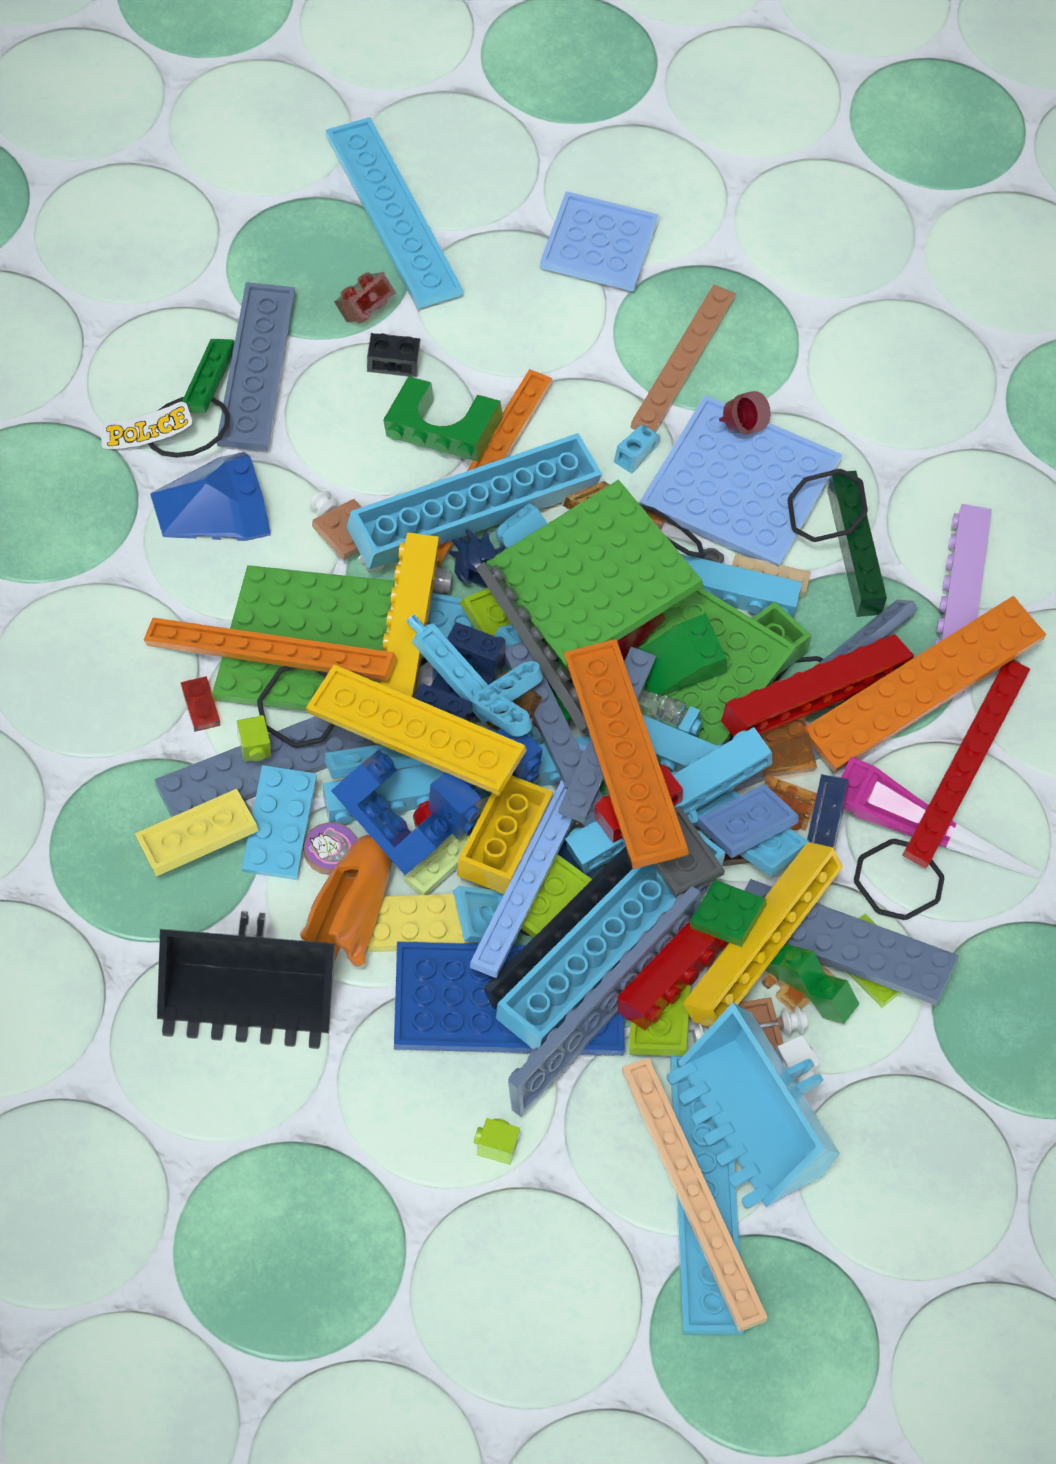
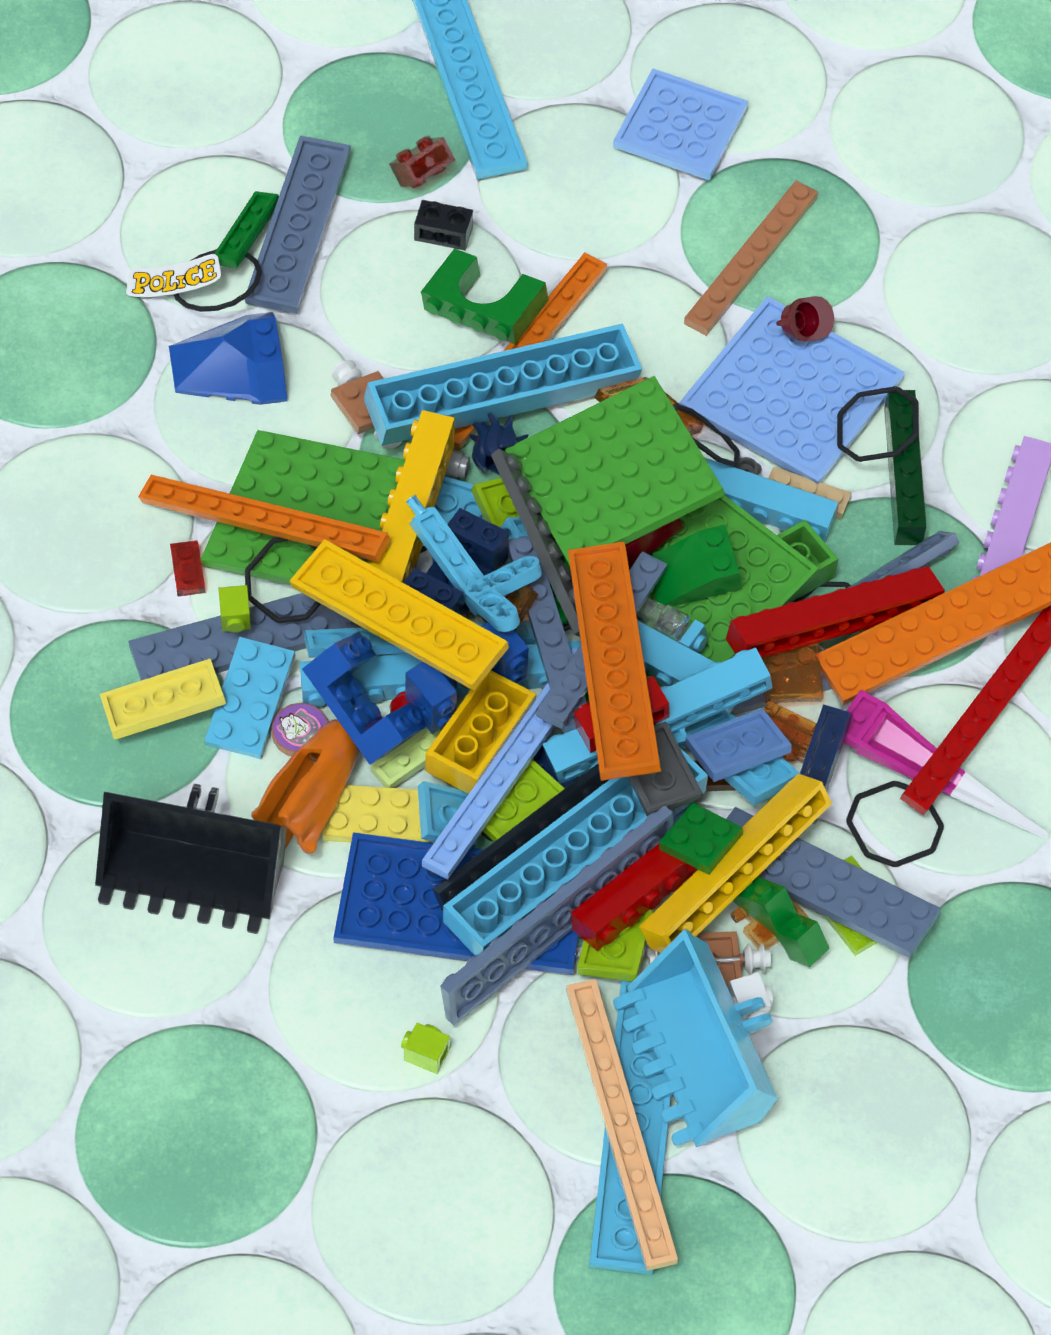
camera: 10 degrees right, 0 degrees up
medium azure leg [496,503,548,548] -> none
medium azure leg [614,425,660,474] -> none

